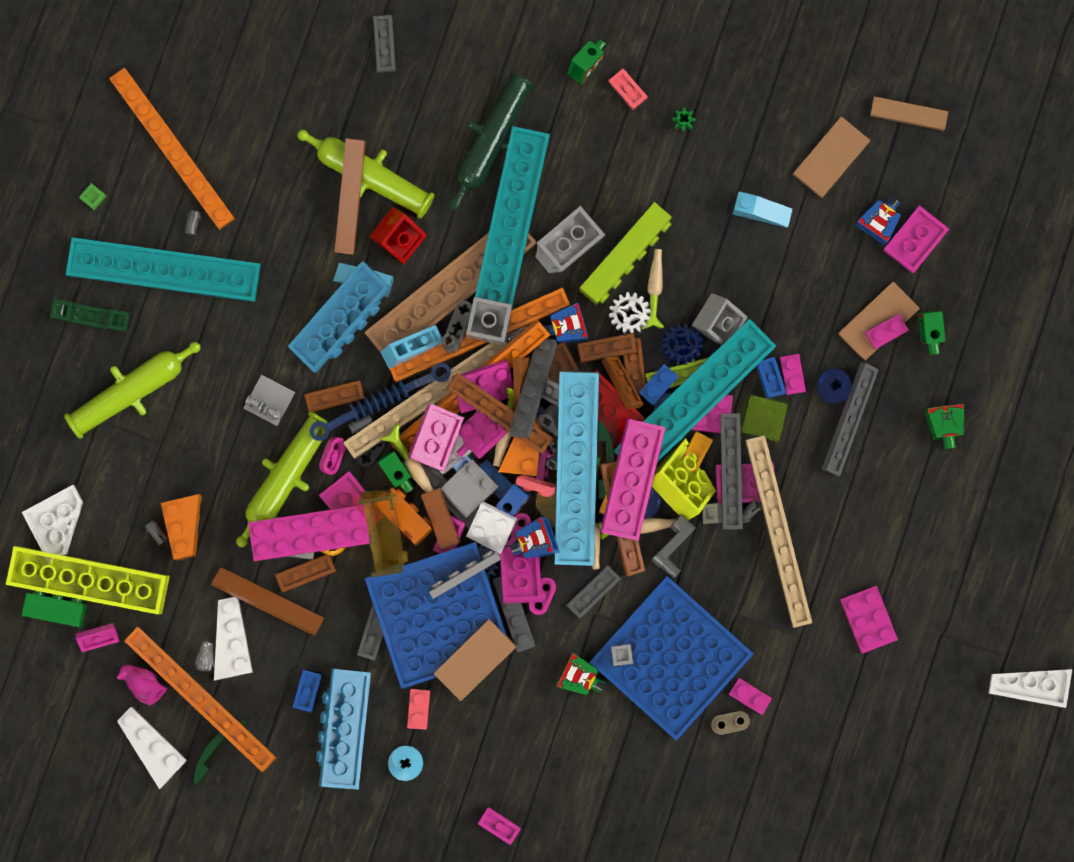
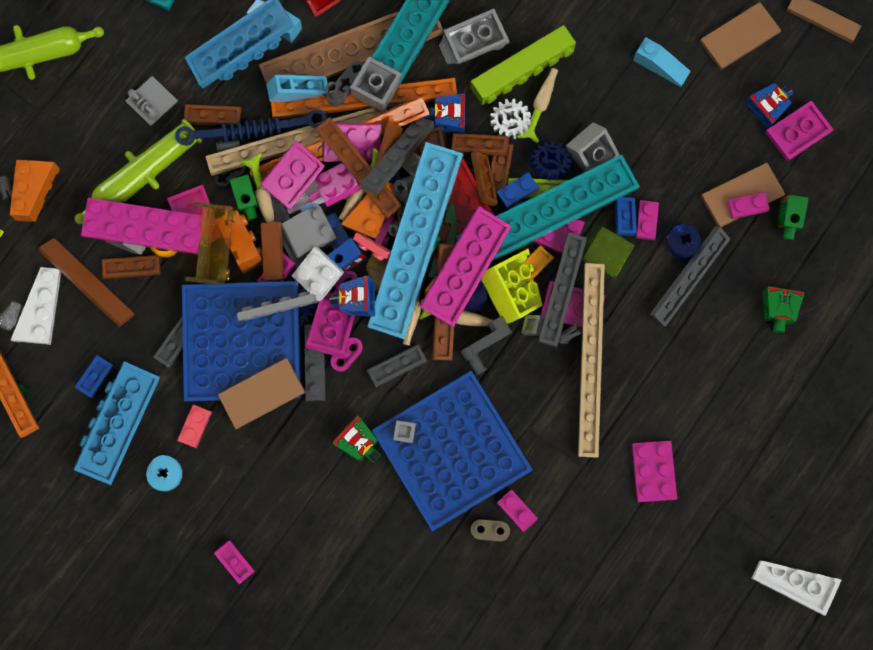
camera: 15 degrees right, 5 degrees down
dark pink plate [319,437,346,475] -> none

